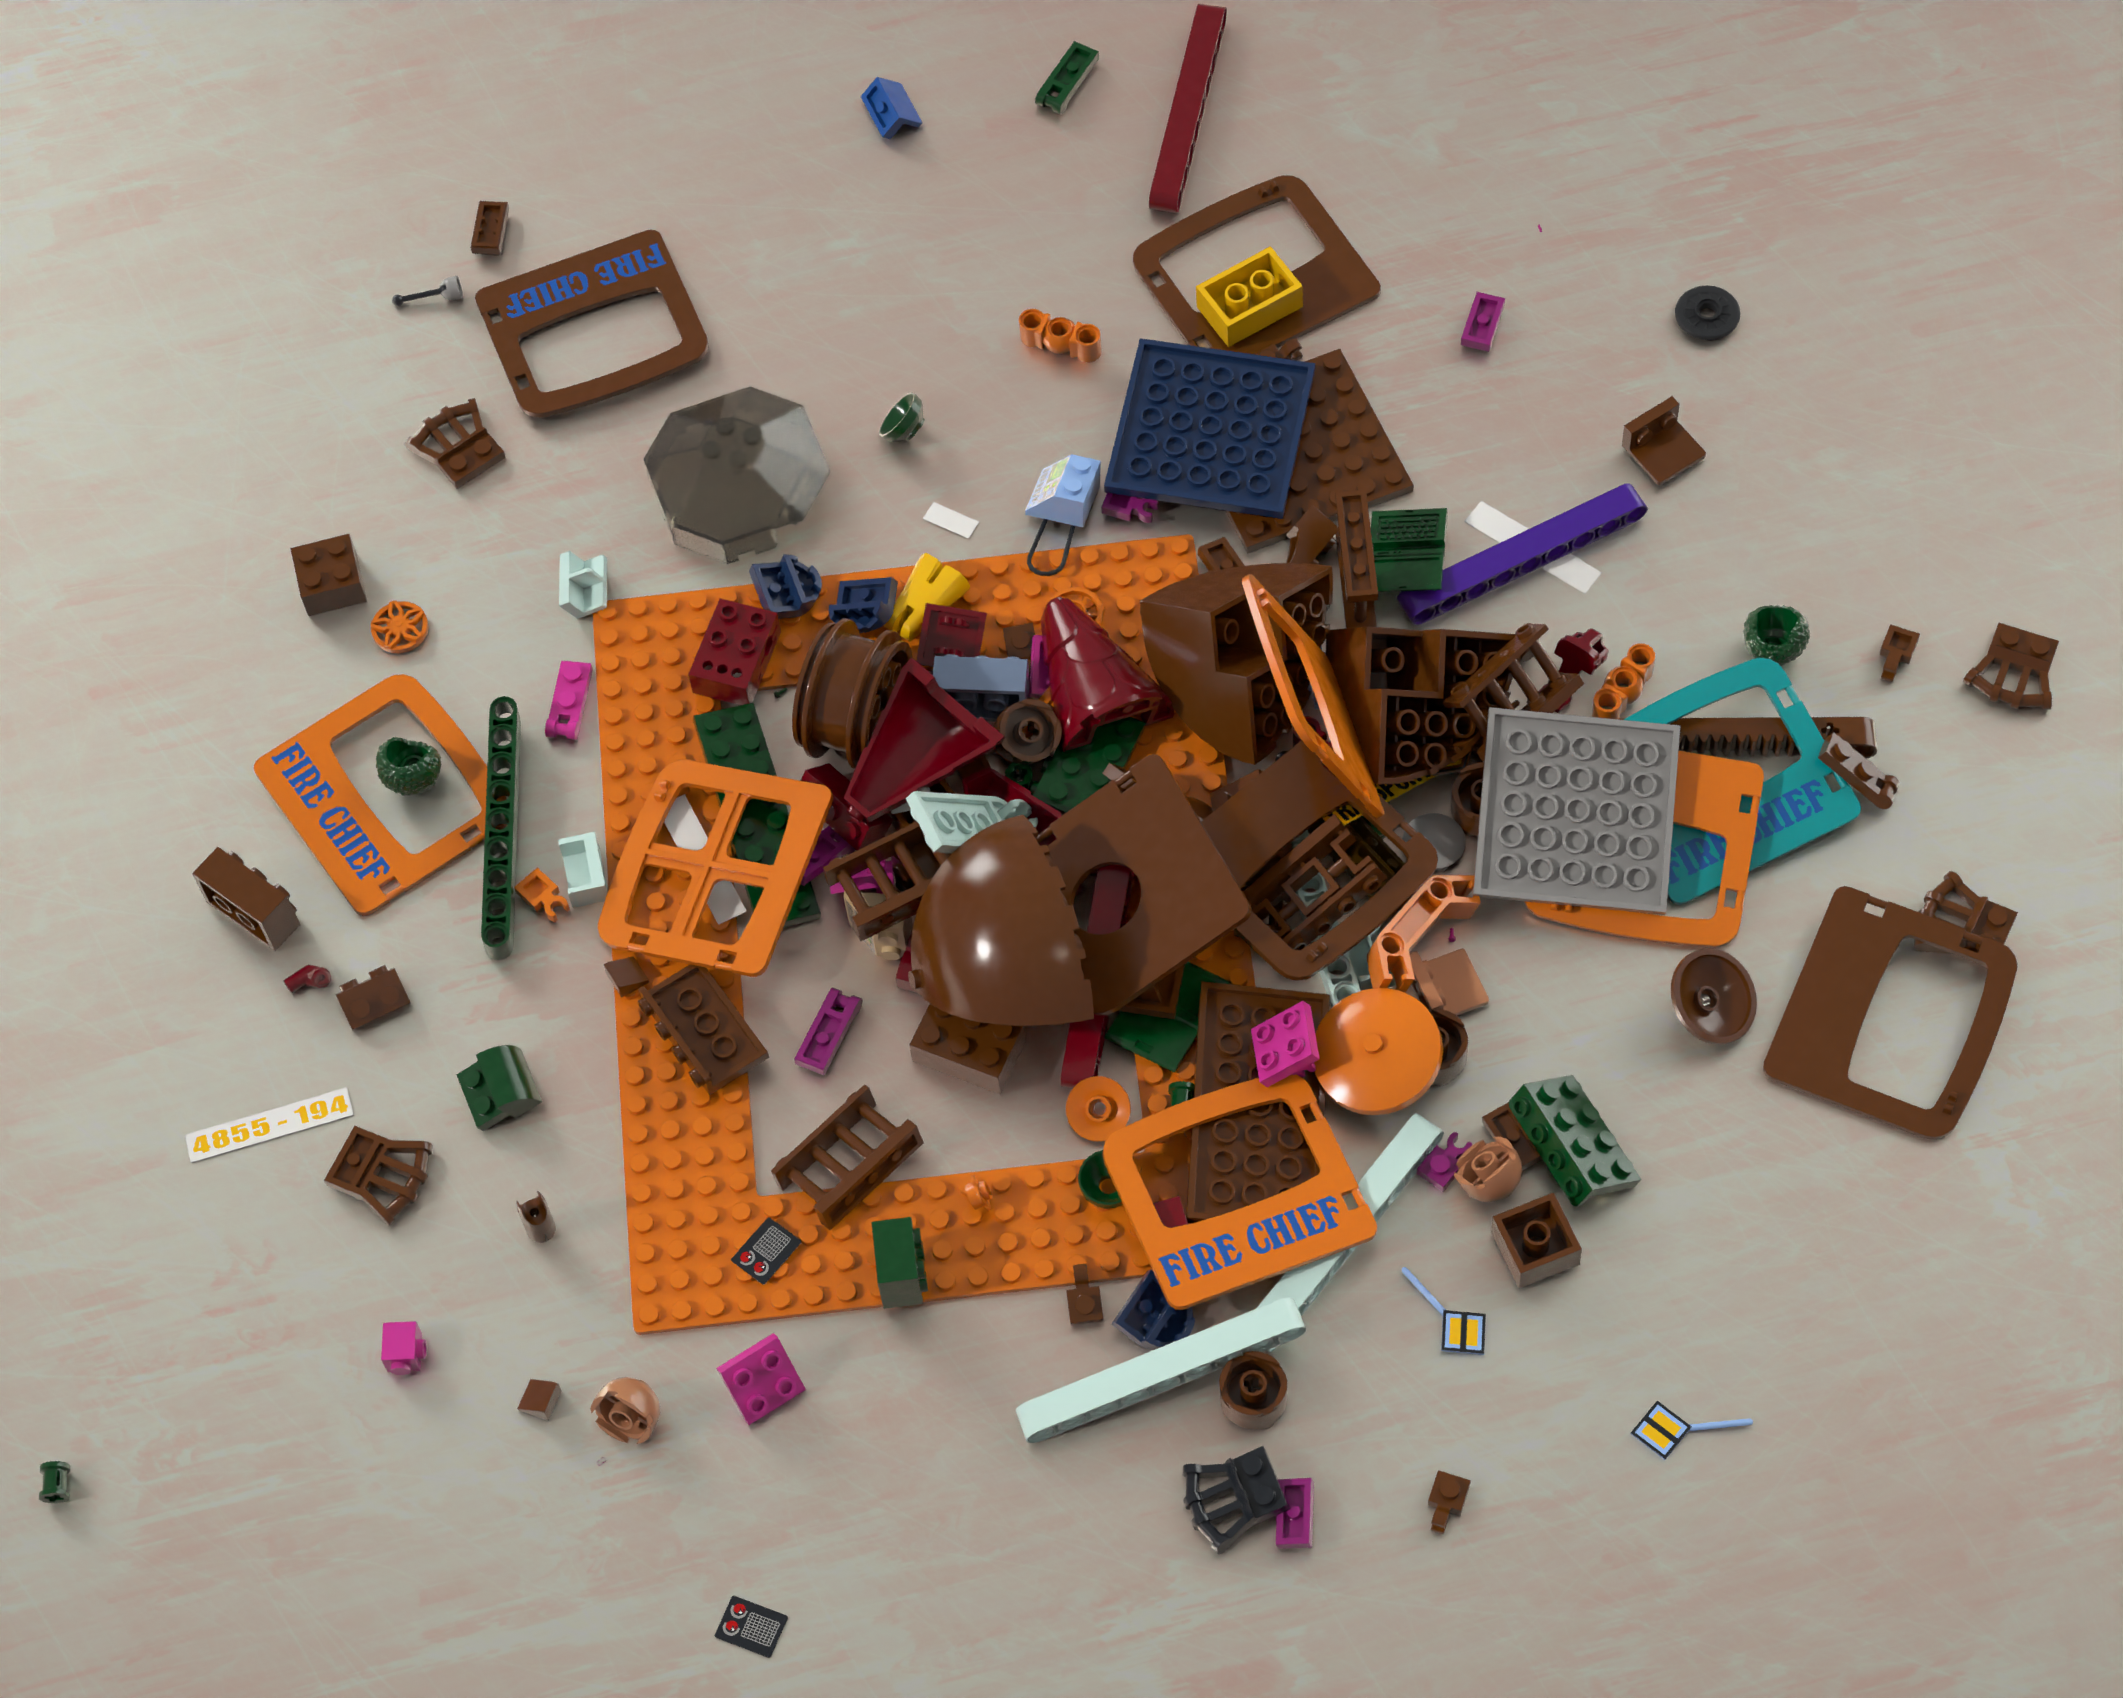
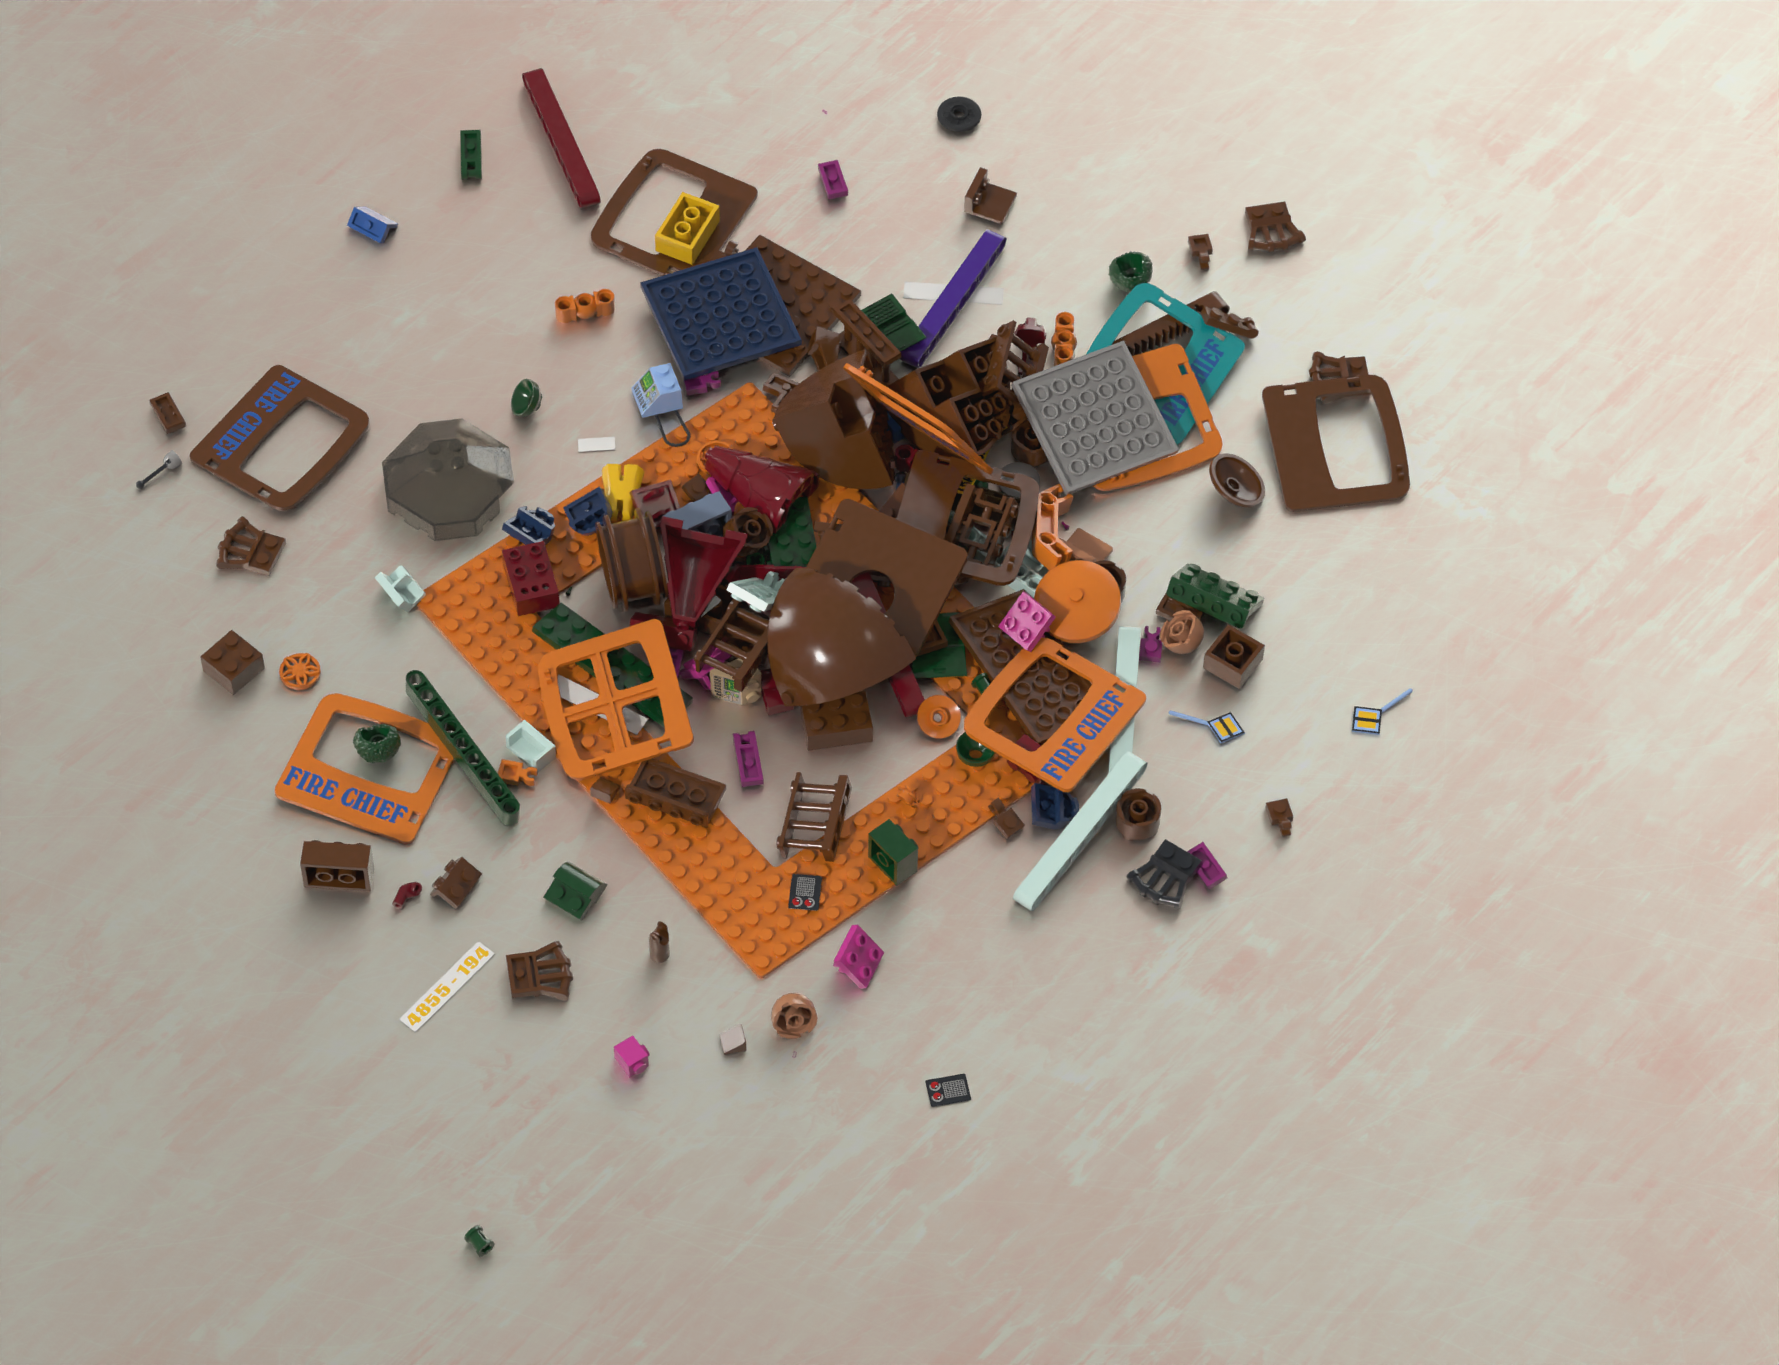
camera: 40 degrees left, 5 degrees down
dark pink plate [545,661,593,740] -> none

